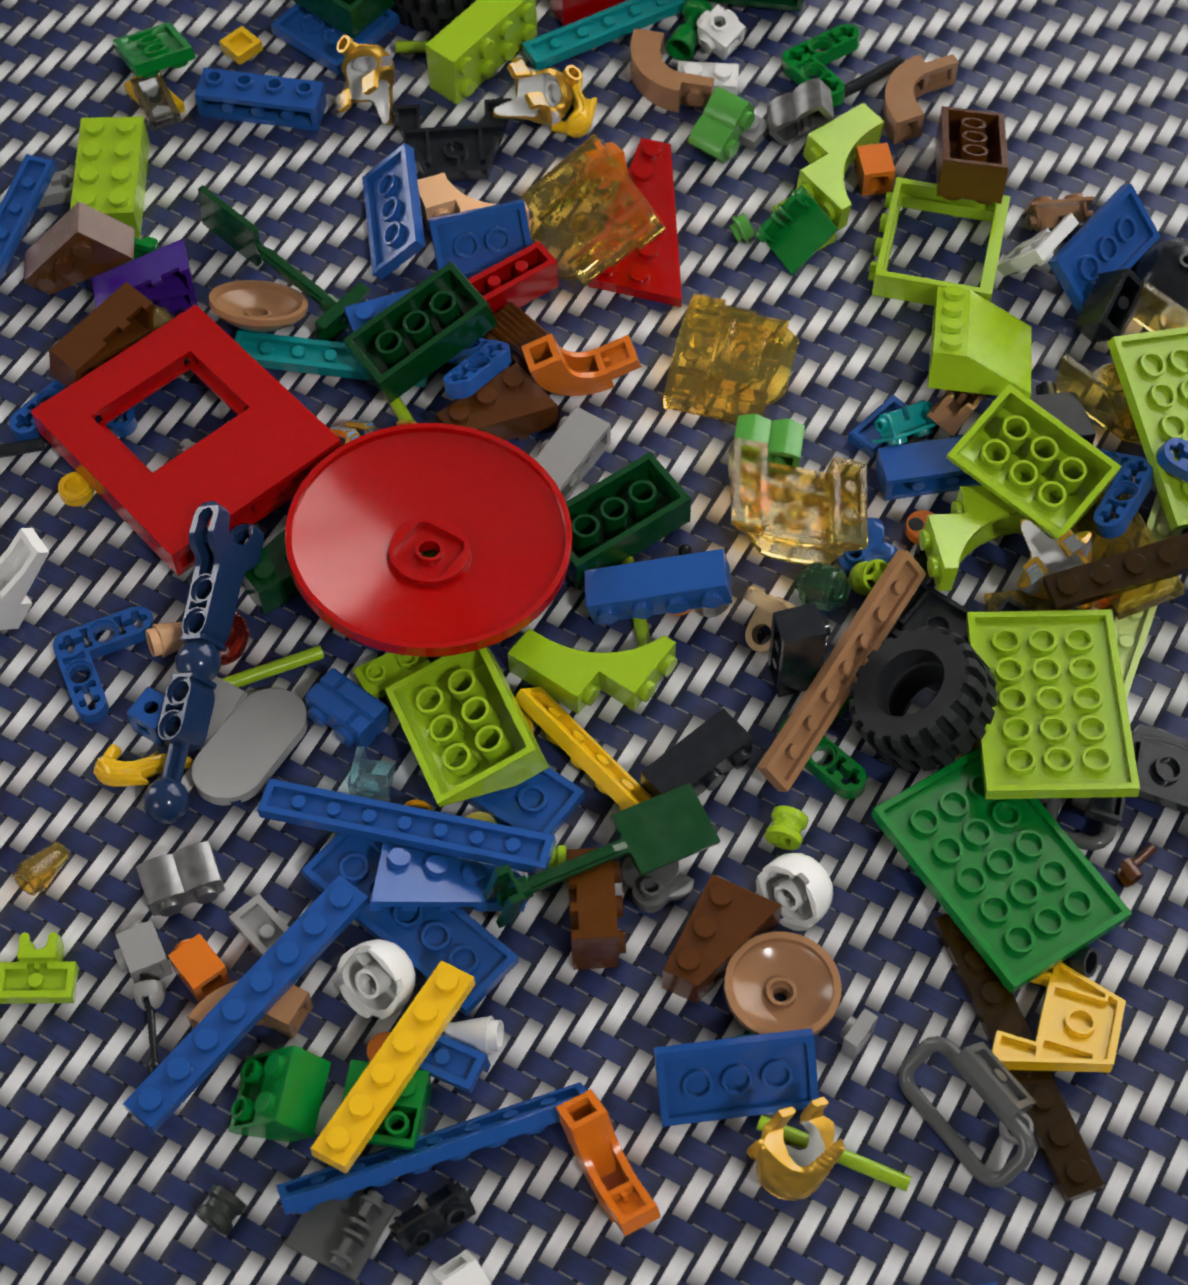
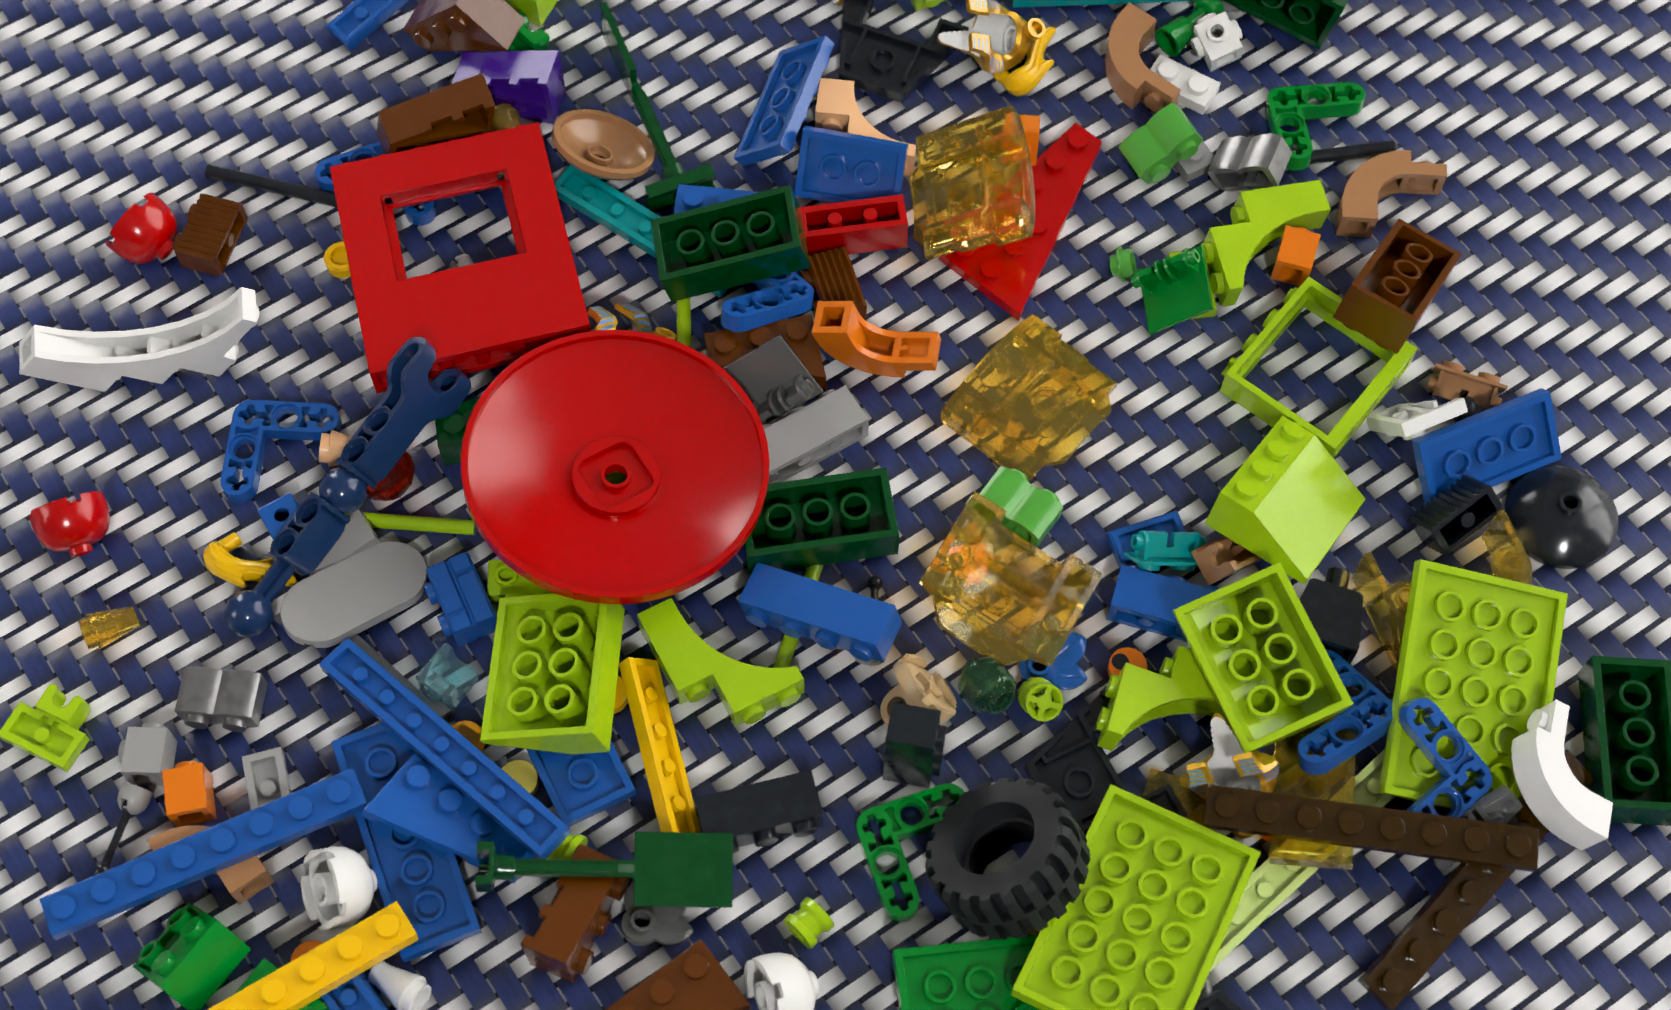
camera: 25 degrees right, 5 degrees up
medium nougat plate [757,549,927,792] -> none
none -> dark grey hinge [723,335,823,425]

